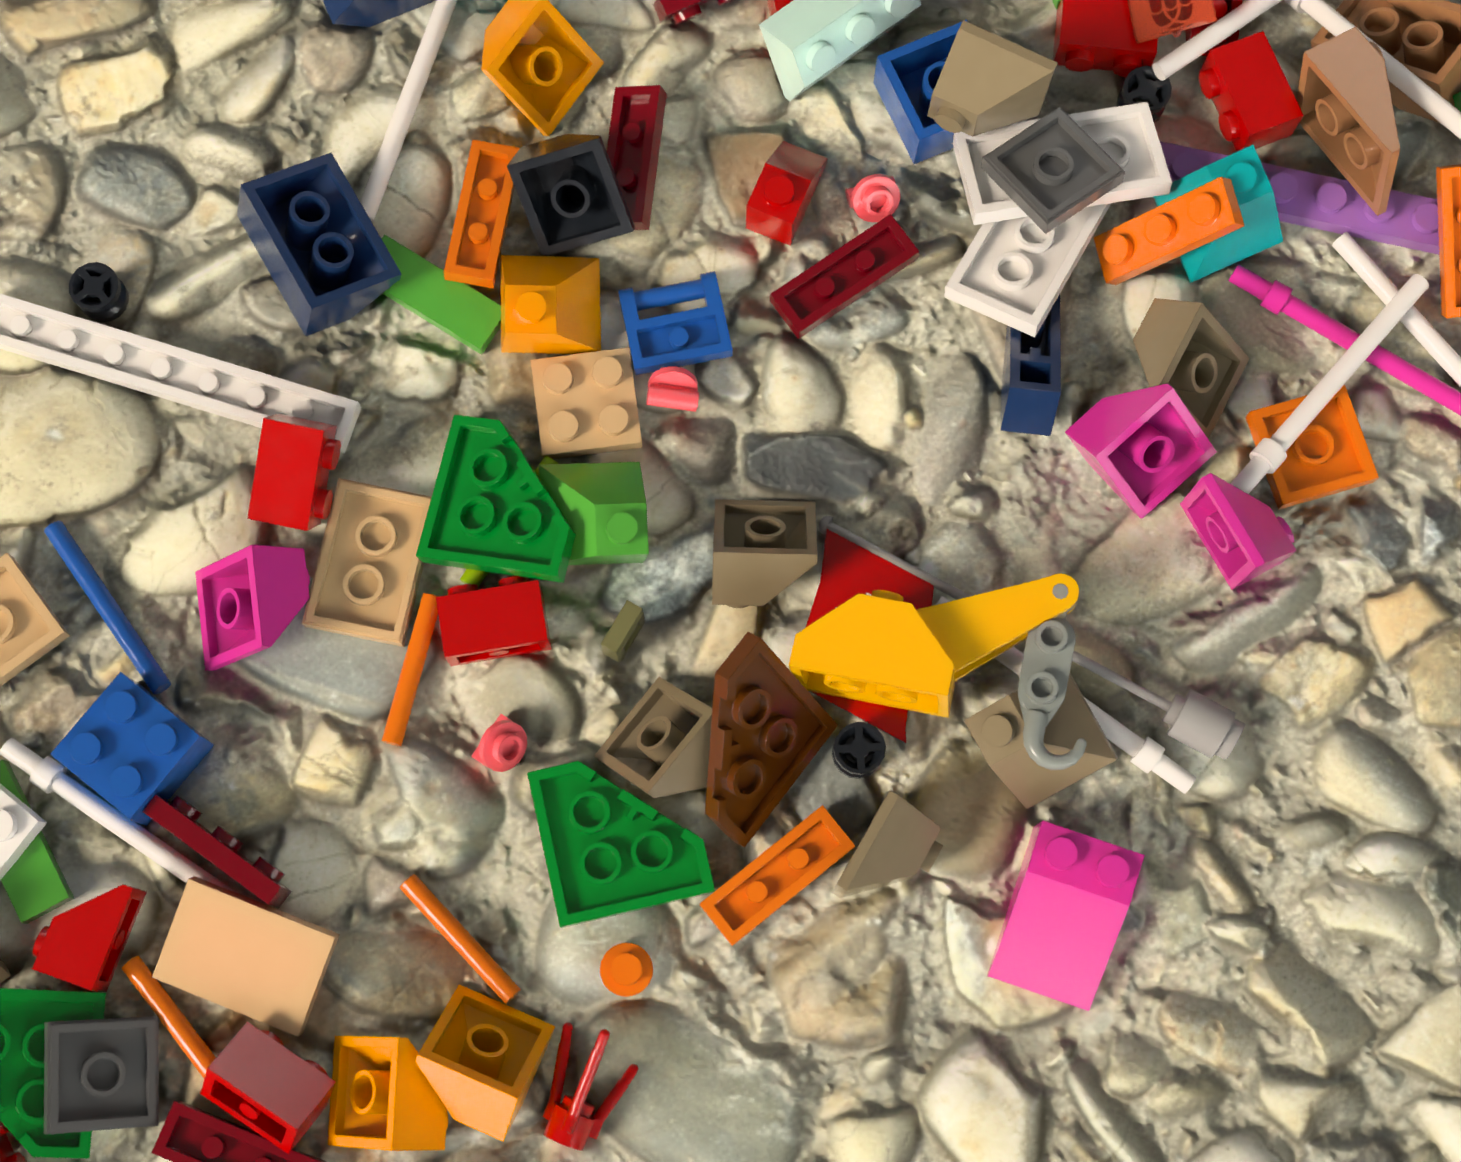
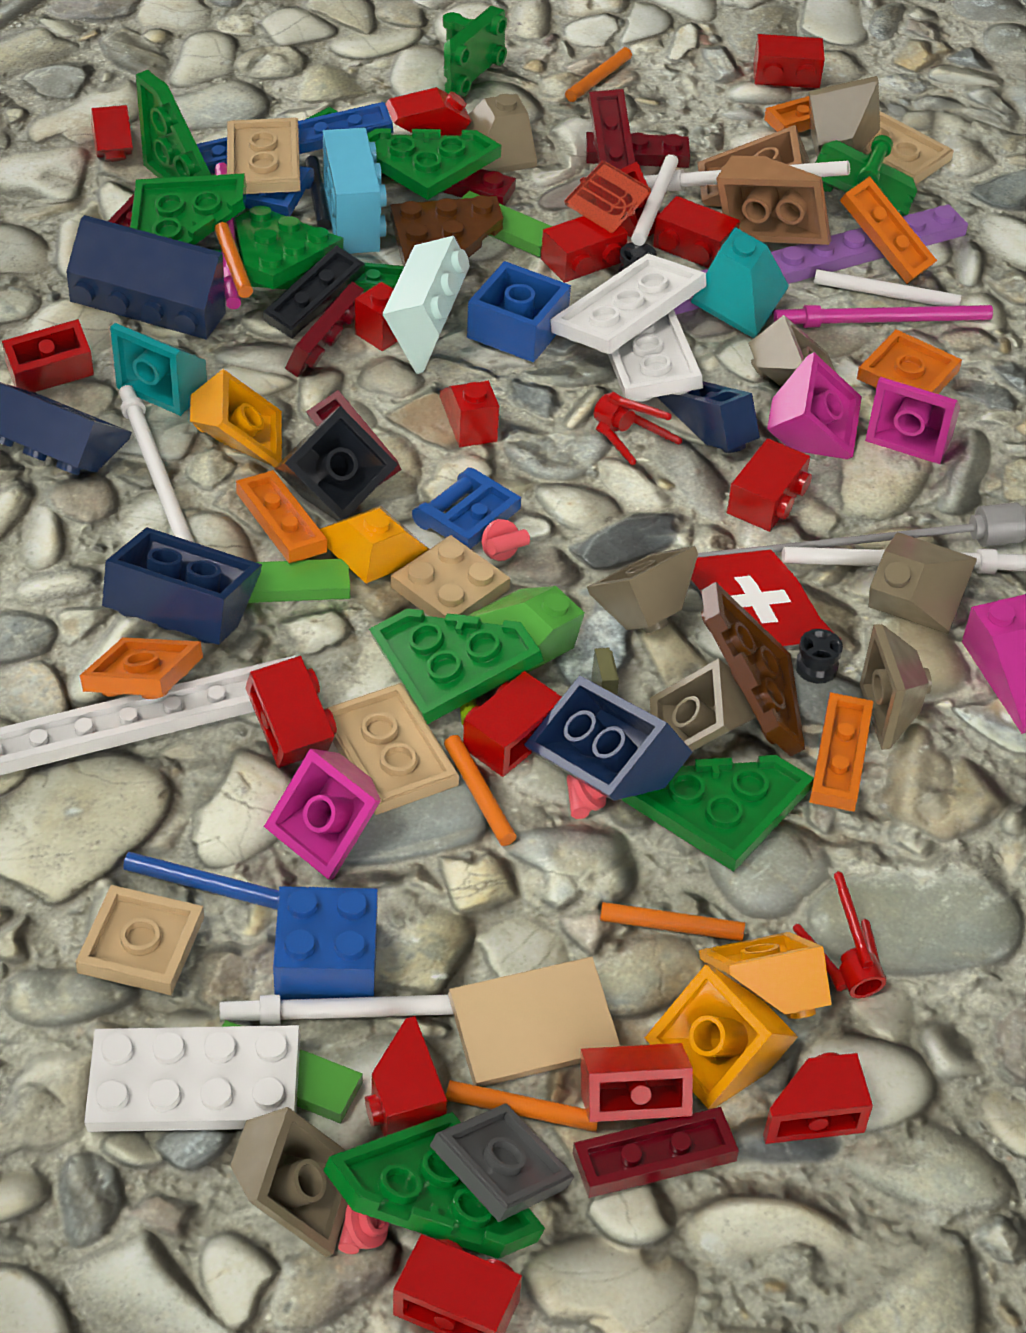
camera: 40 degrees left, 30 degrees down
black wheel [69,262,129,323] -> none
dark red plate [143,795,292,908] -> none
orange plate [600,943,653,997] -> none
dark red plate [770,214,920,339] -> none
yellow slope [789,573,1087,770] -> none
coral plate [845,174,900,223] -> none
dark tan slope [927,20,1058,137] -> none
dark grey tile [981,107,1125,234] -> none
orange plate [1093,176,1245,285] -> none
white bar [1230,274,1429,494] -> none
none -> orange plate [80,637,203,699]
none -> dark blue slope [524,675,693,801]
none -> red plant [593,392,682,465]
none -> red brick [727,438,812,532]

